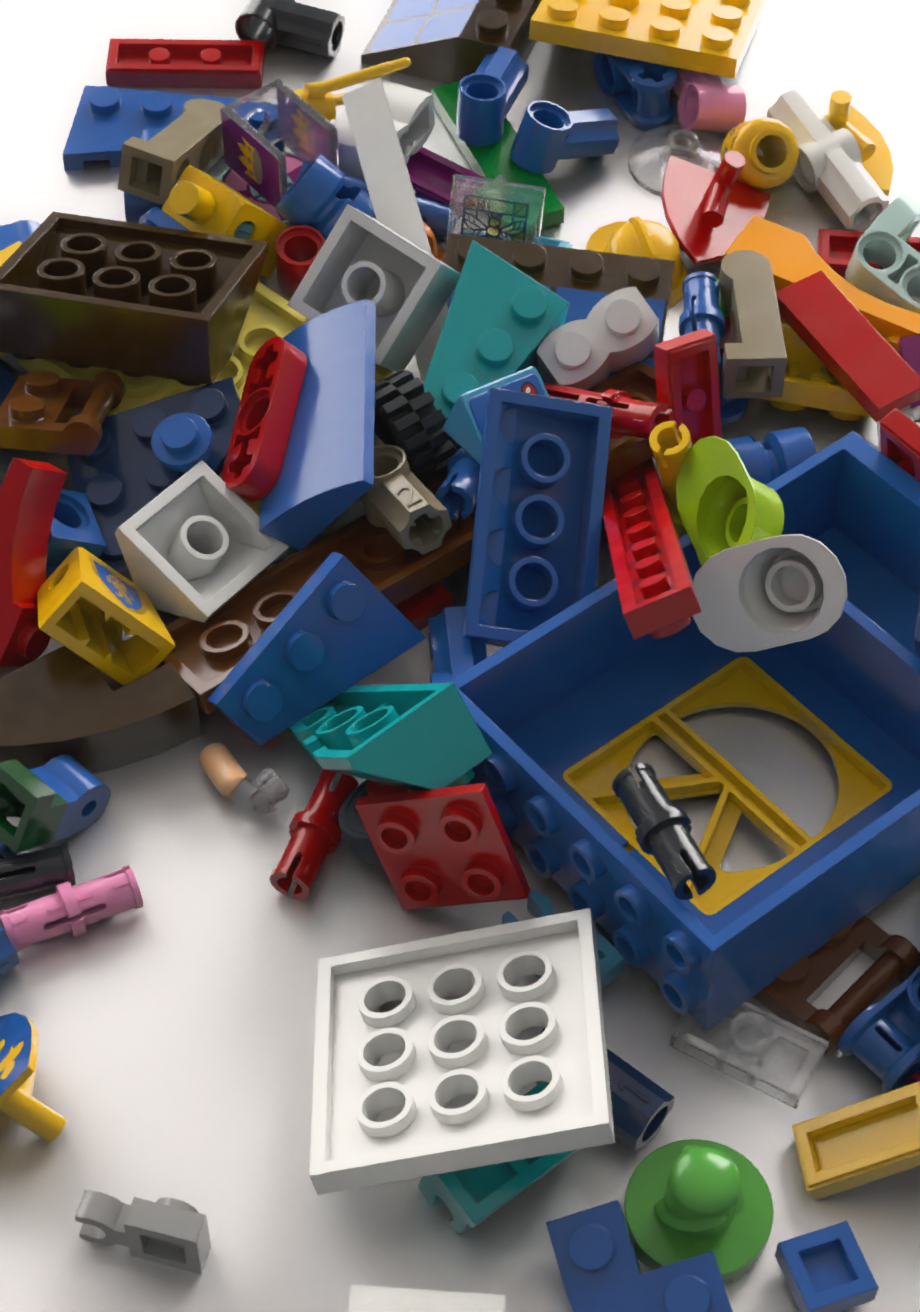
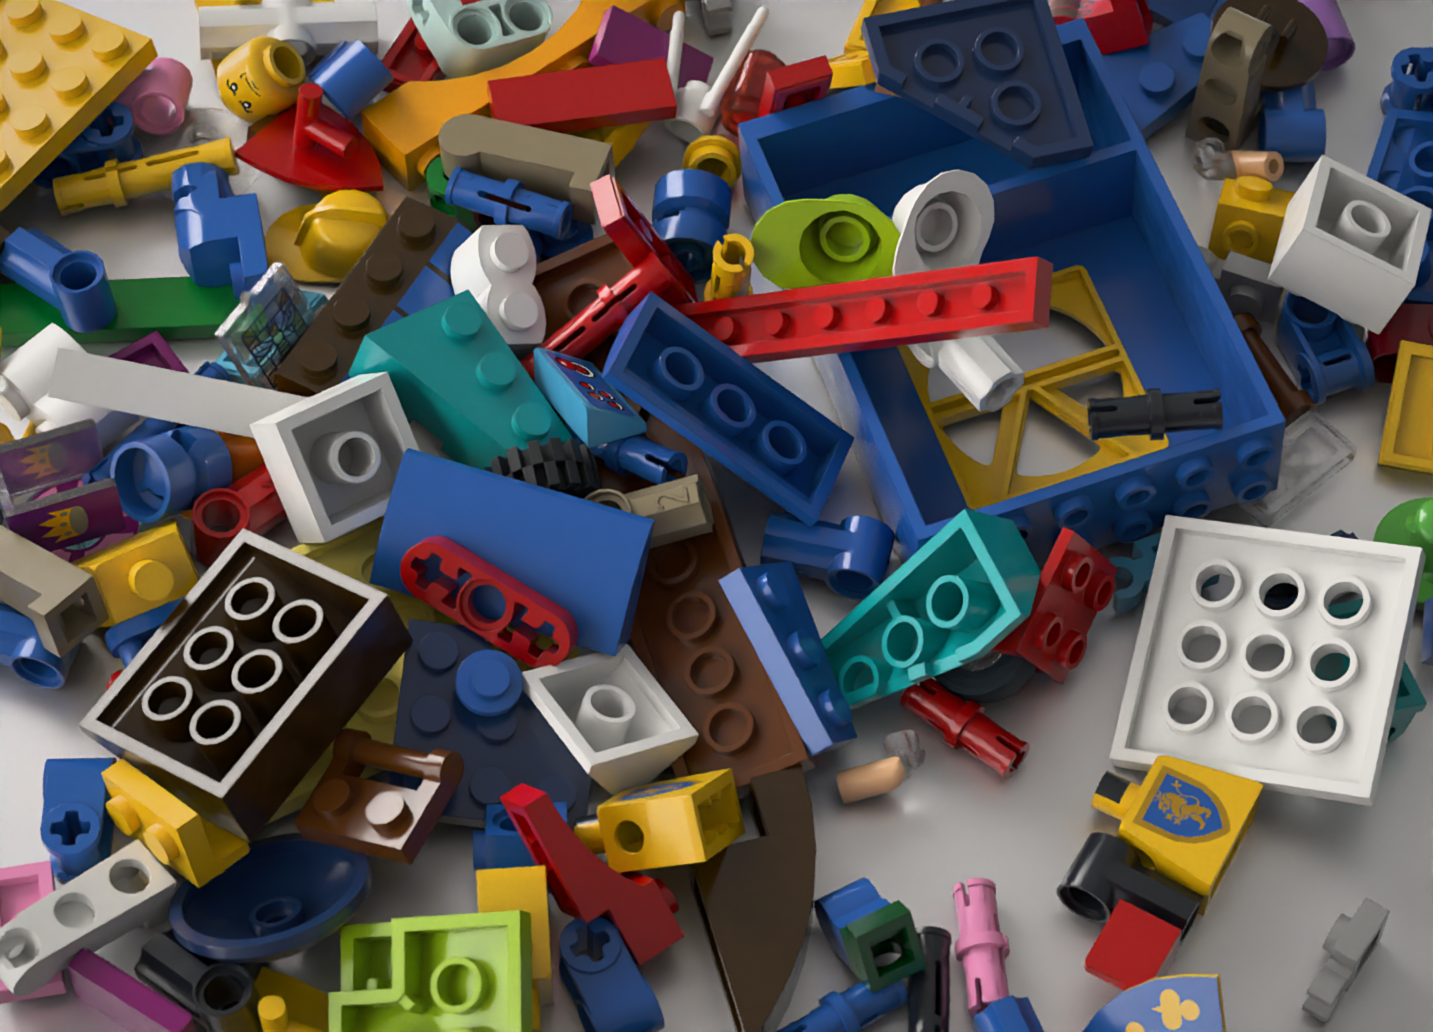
camera: 70 degrees left, 5 degrees up
blue piece [510,100,620,174] -> none
none -> yellow pin [52,137,239,216]
none -> blue plate [171,162,277,323]
none -> blue piece [307,39,394,120]
none -> white piece [908,335,1024,412]
none -> black piece [1056,832,1204,949]
none -> red panel [1084,899,1182,991]
none -> yellow torso [1091,755,1264,916]

